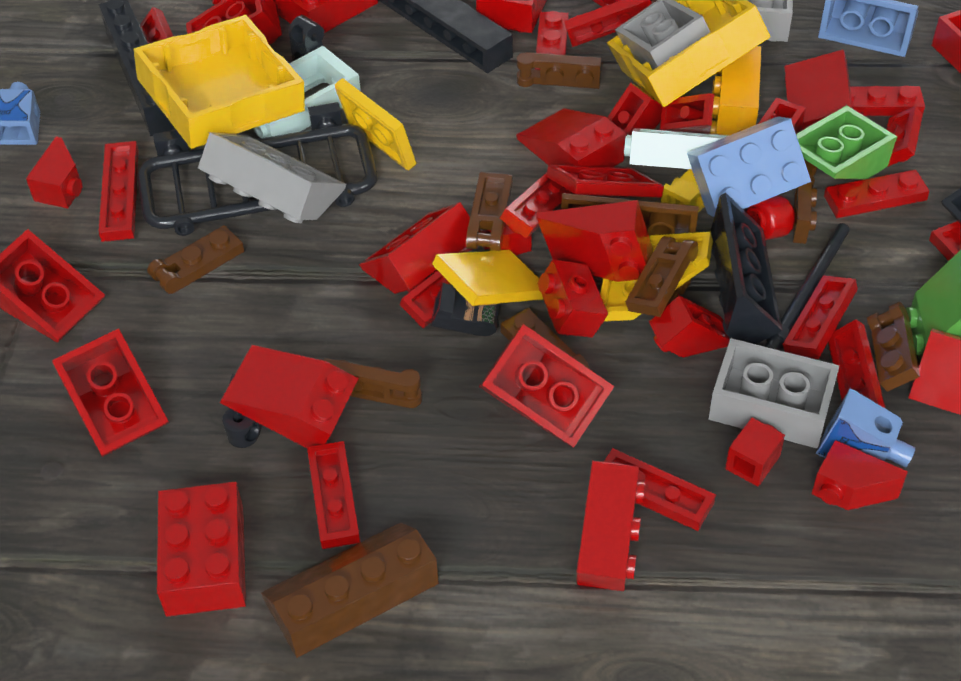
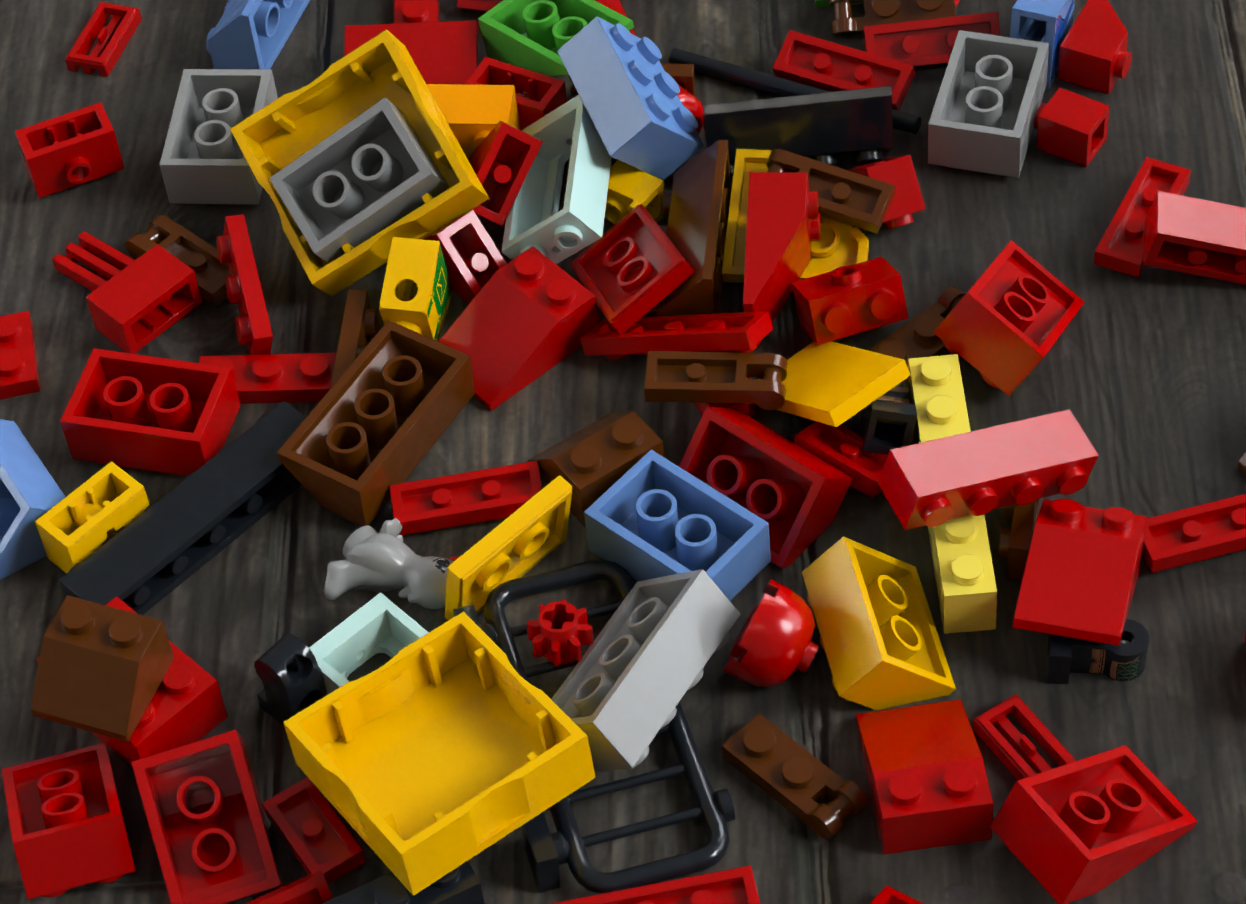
camera: 90 degrees left, 0 degrees up
none -> reddish brown slope [277,320,475,527]
none -> light grey animal [323,518,460,609]
none -> yellow torso [379,237,453,341]
none -> red plate [389,461,542,535]
none -> red gear [527,599,594,667]
none -> reddish brown slope [528,411,664,527]
none -> medium blue brick [584,449,771,601]
none -> red cylinder [722,579,819,687]
none -> yellow slope [802,536,956,710]
none -> red slope [855,699,993,855]
none -> brick [878,409,1099,530]
none -> light yellow brick [908,354,997,634]
none -> red tile [972,694,1076,780]

